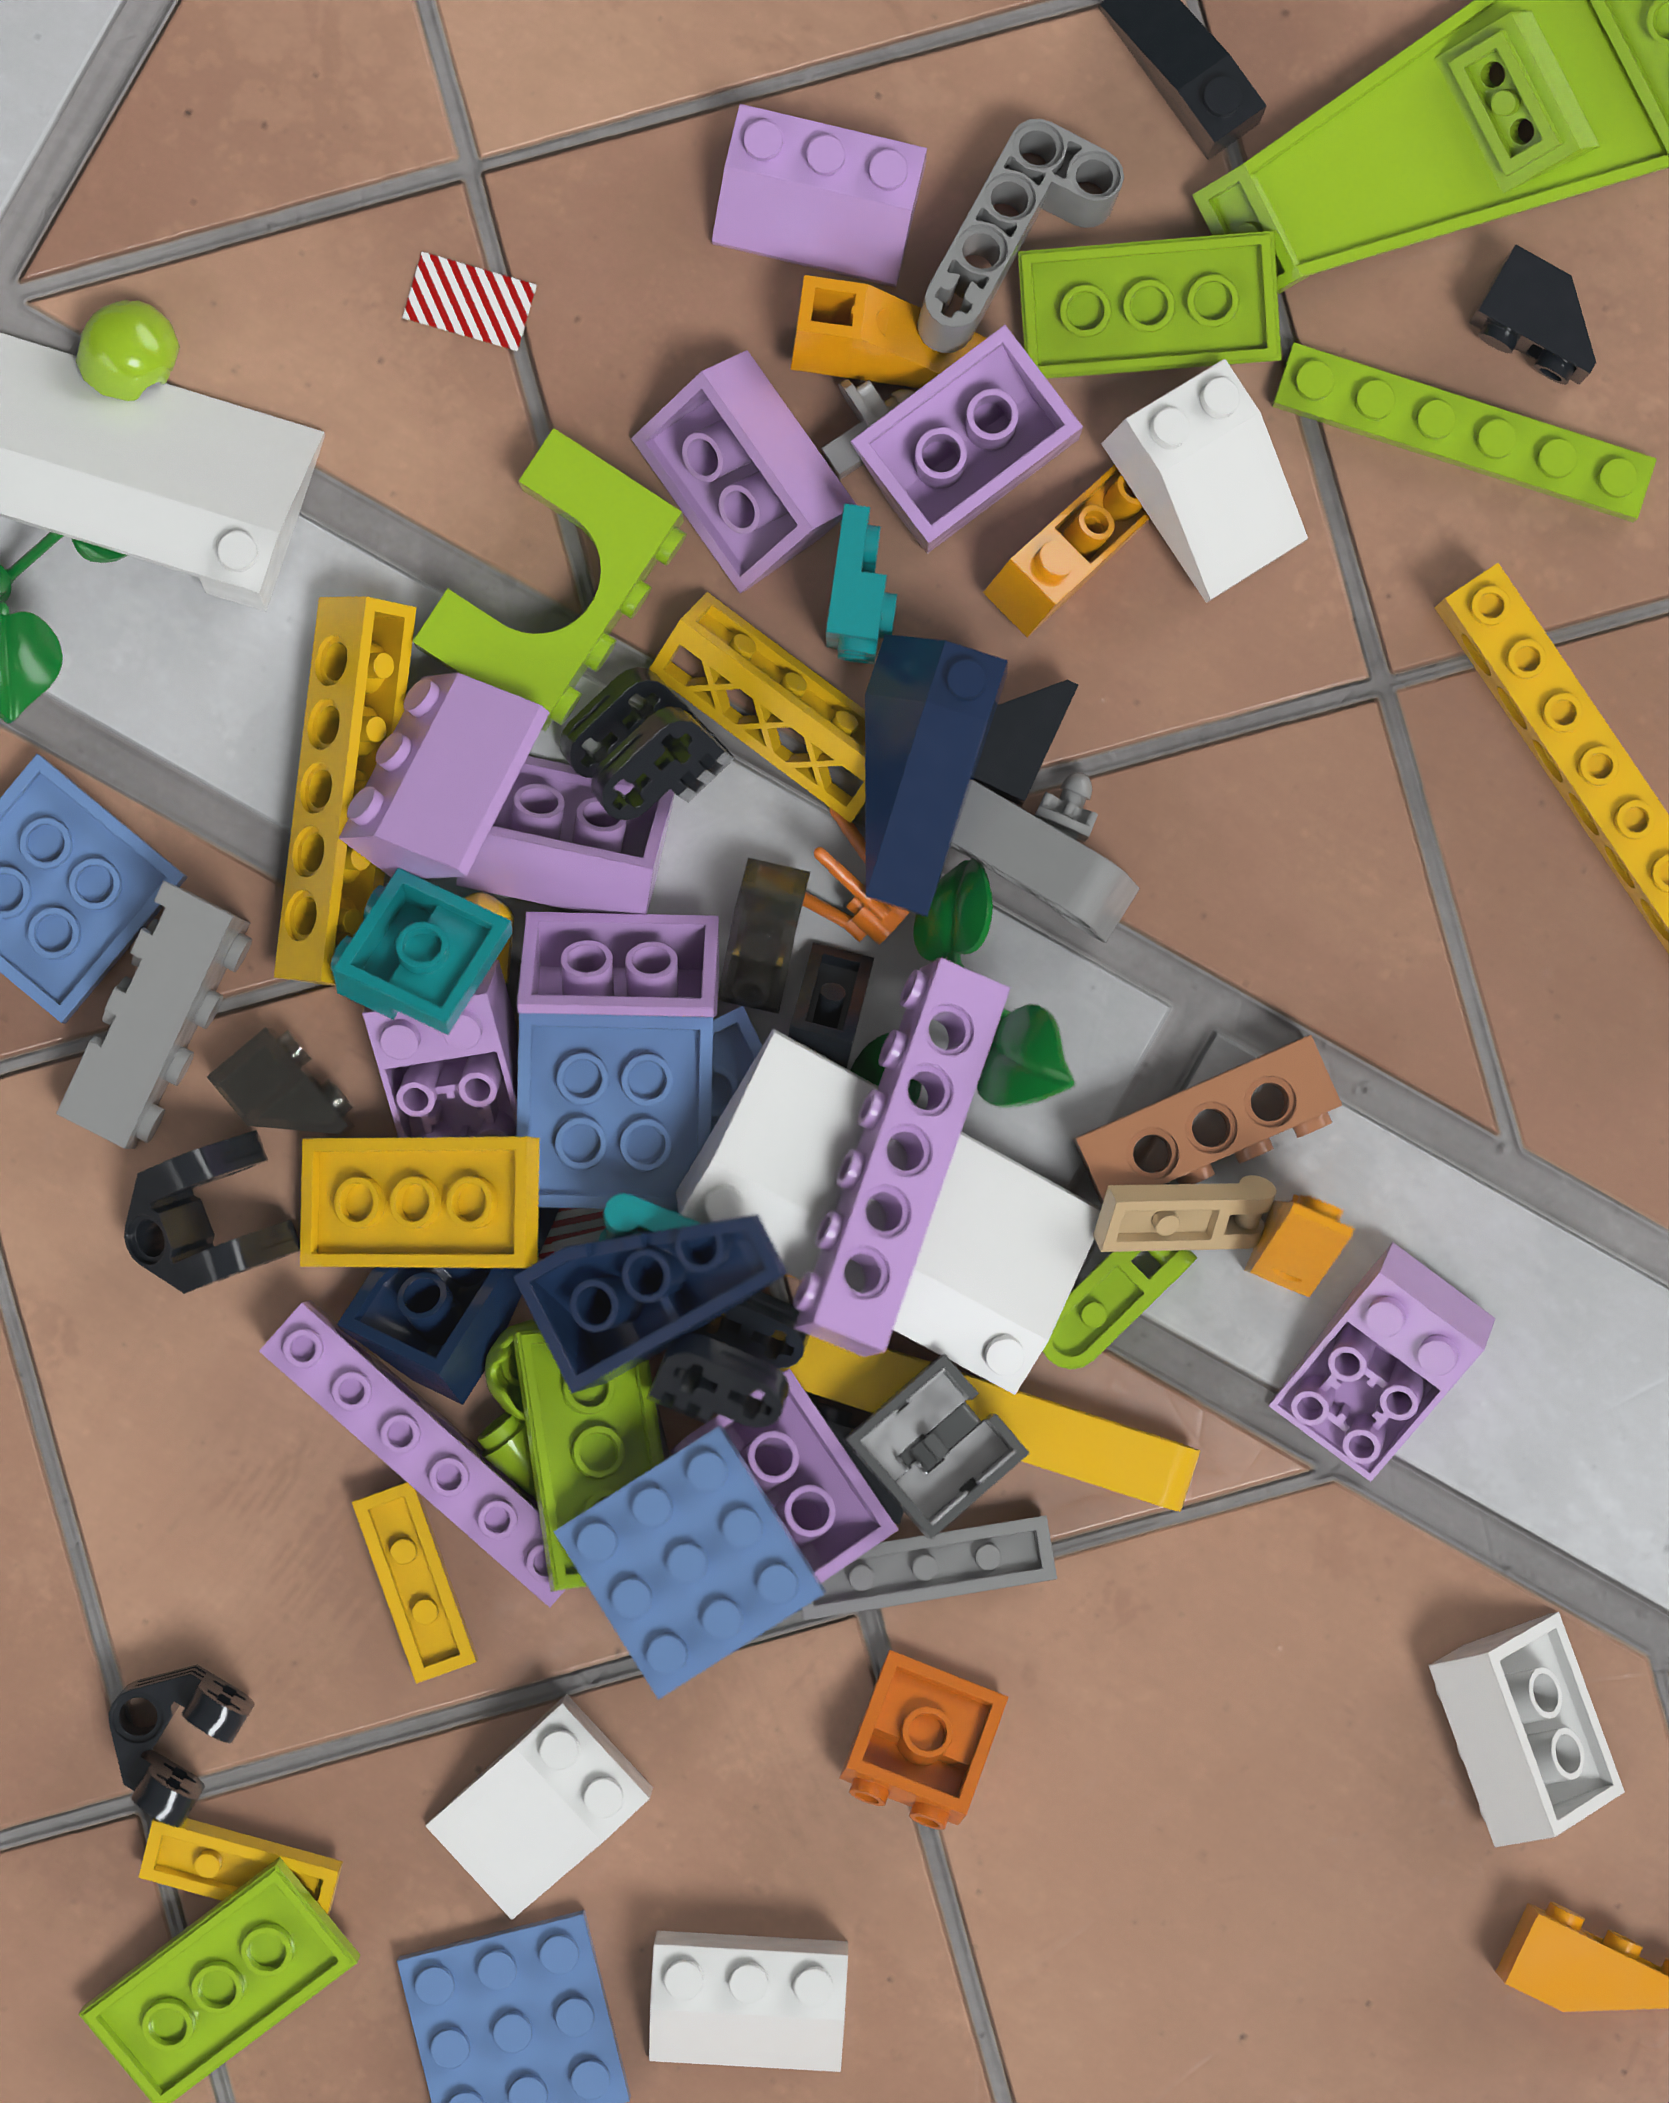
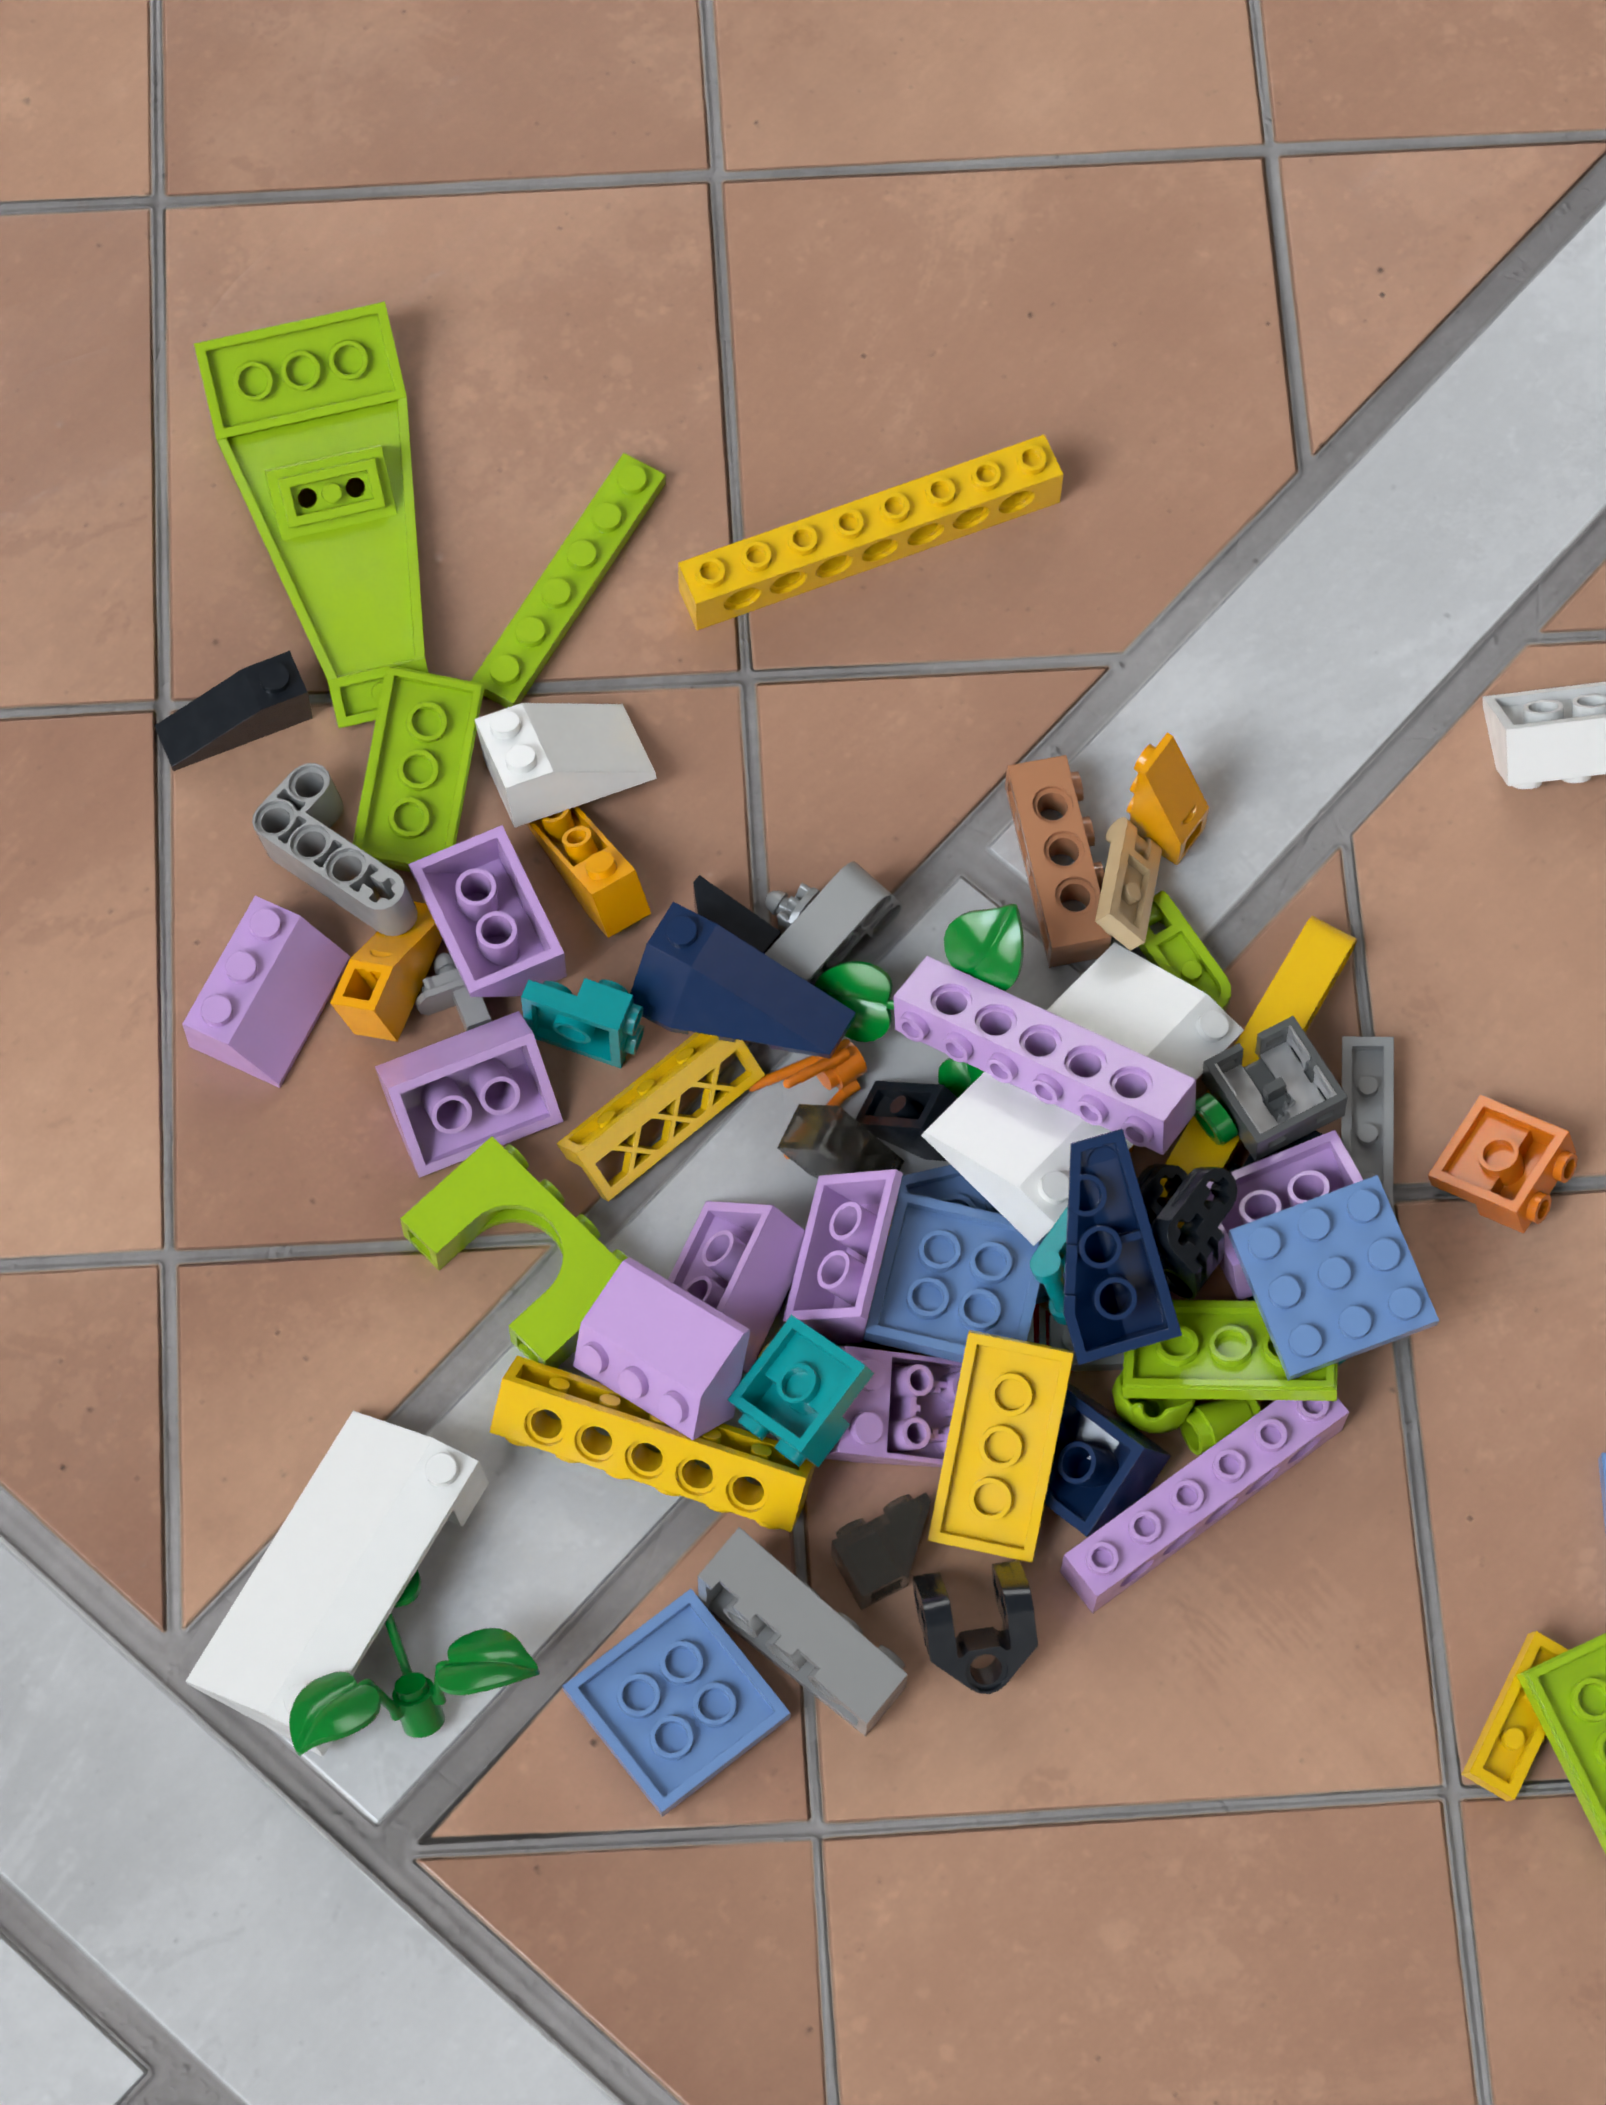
camera: 80 degrees left, 20 degrees down
lime hair [76,299,180,401] -> none
black piece [109,1665,255,1828] -> none
yellow plate [352,1481,478,1684] -> none
sticker [402,252,537,351] -> none
white slope [425,1694,653,1920] -> none
black piece [559,667,735,820] -> none
lavender slope [1269,1242,1495,1482] -> none
black slope [1469,245,1596,385] -> none
none -> green tile [1194,1093,1238,1146]

